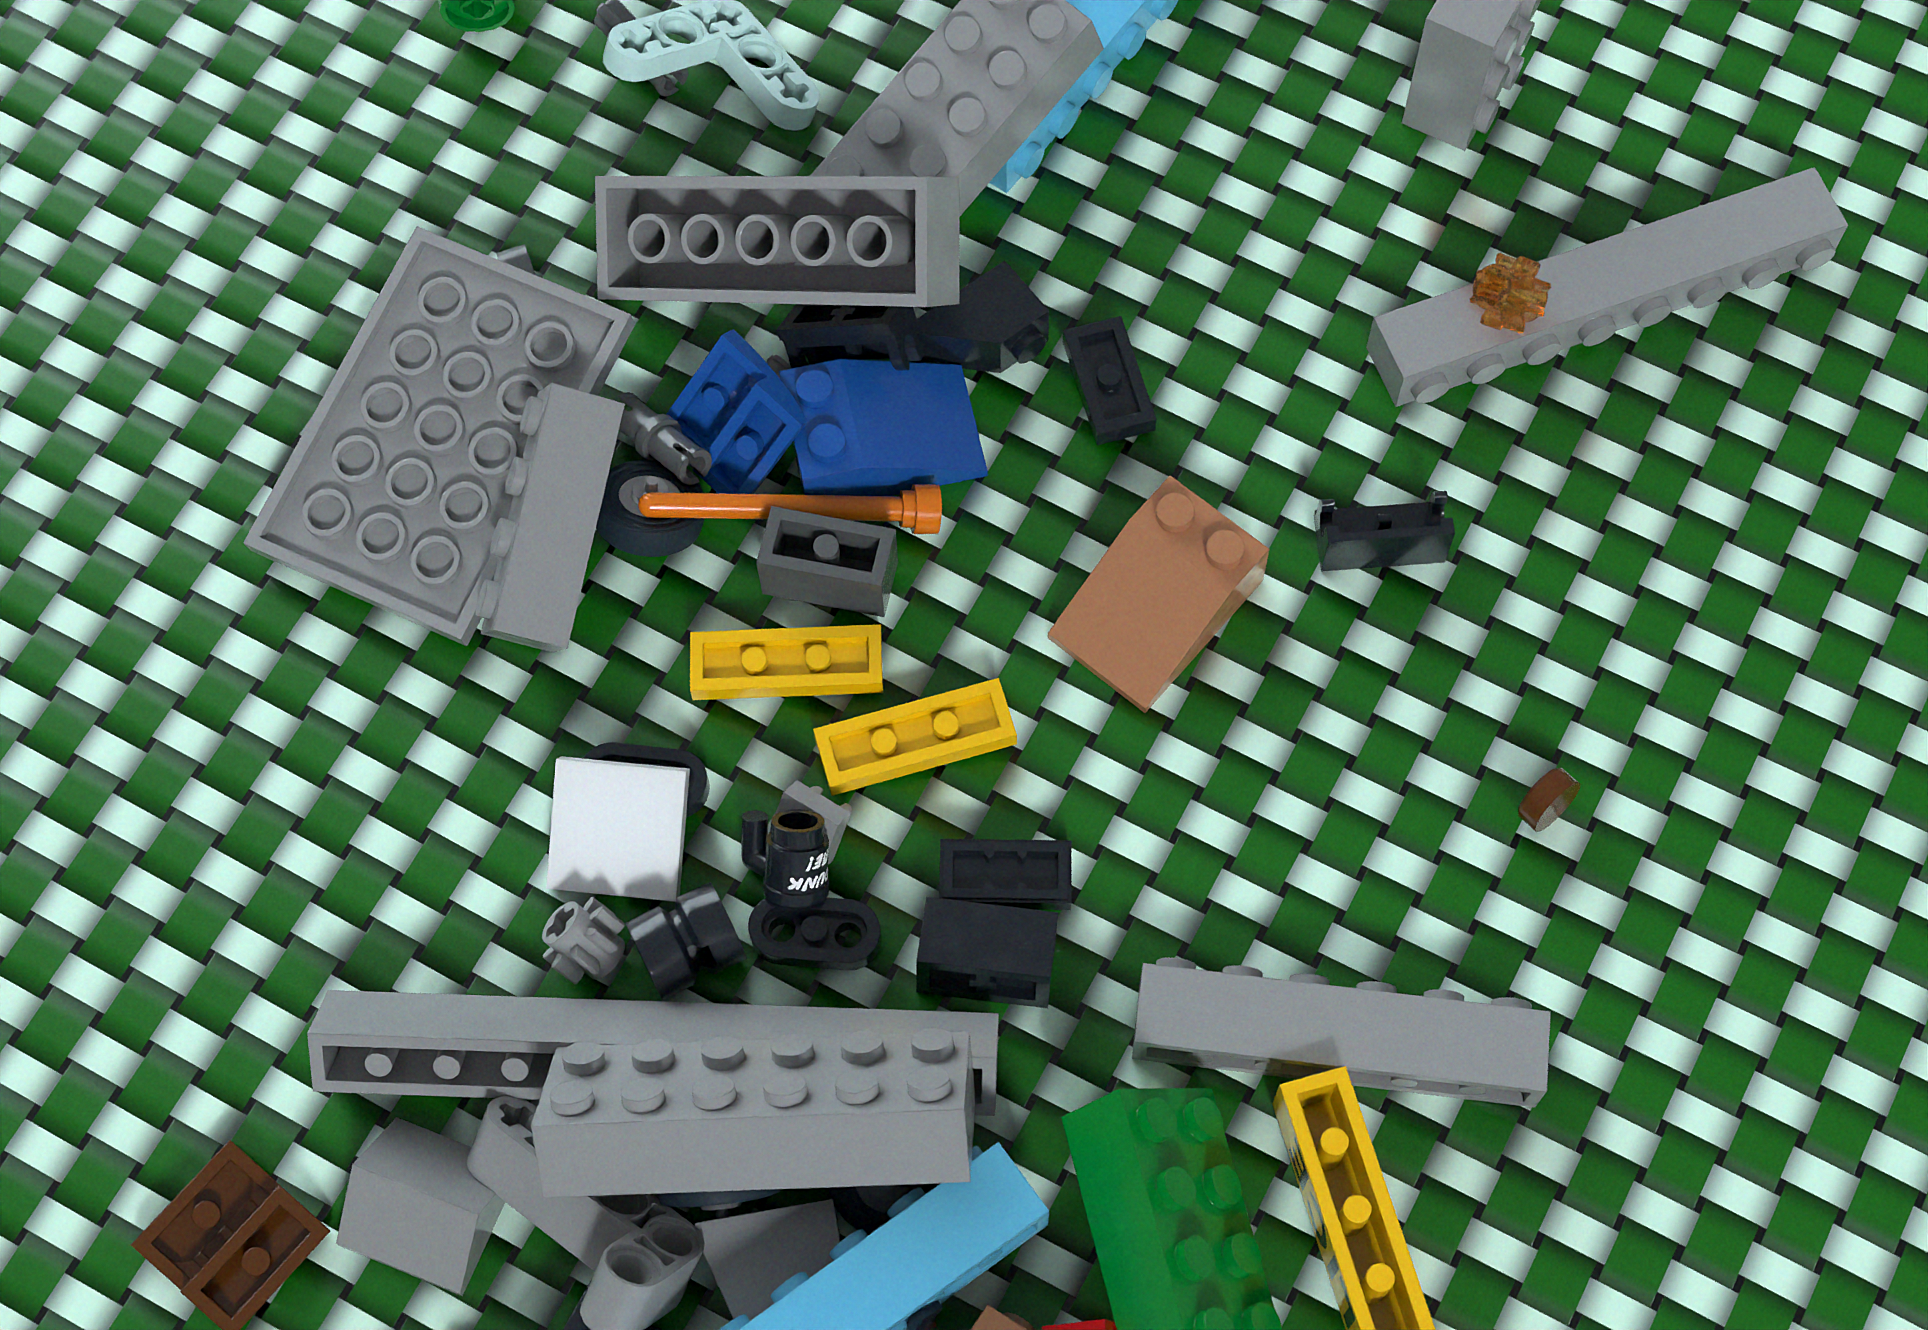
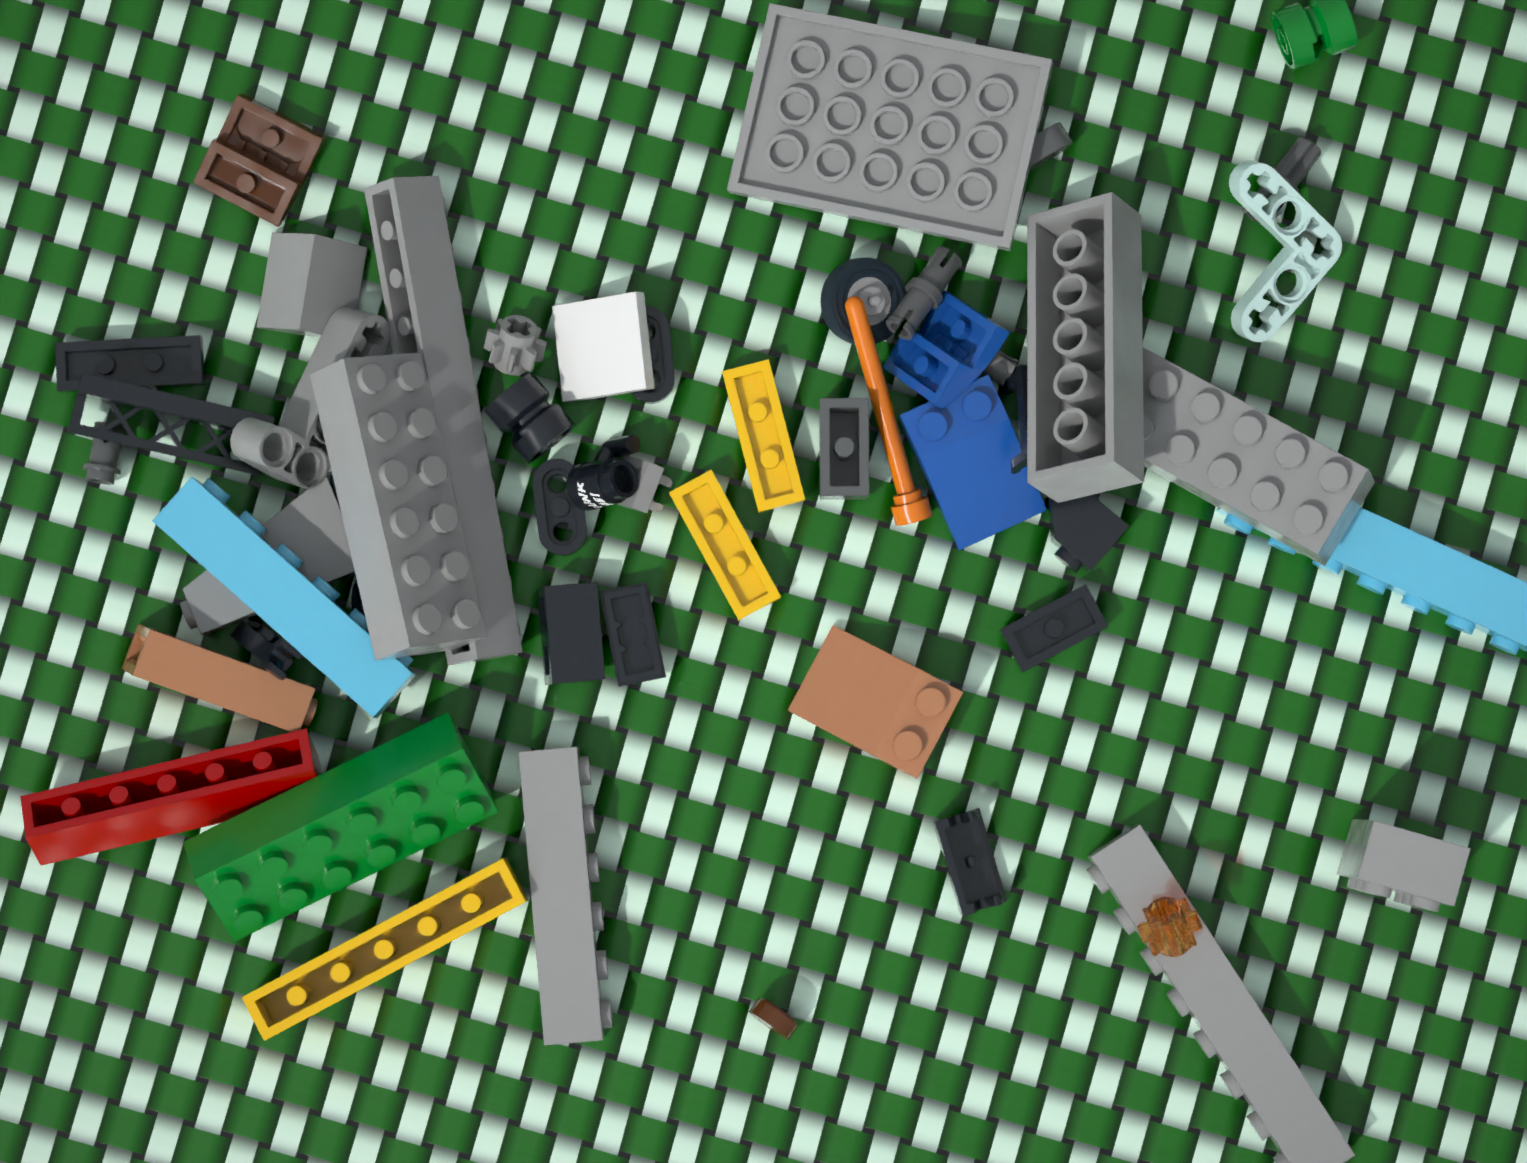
camera: 75 degrees right, 20 degrees up
light grey brick [476,383,625,653] -> none

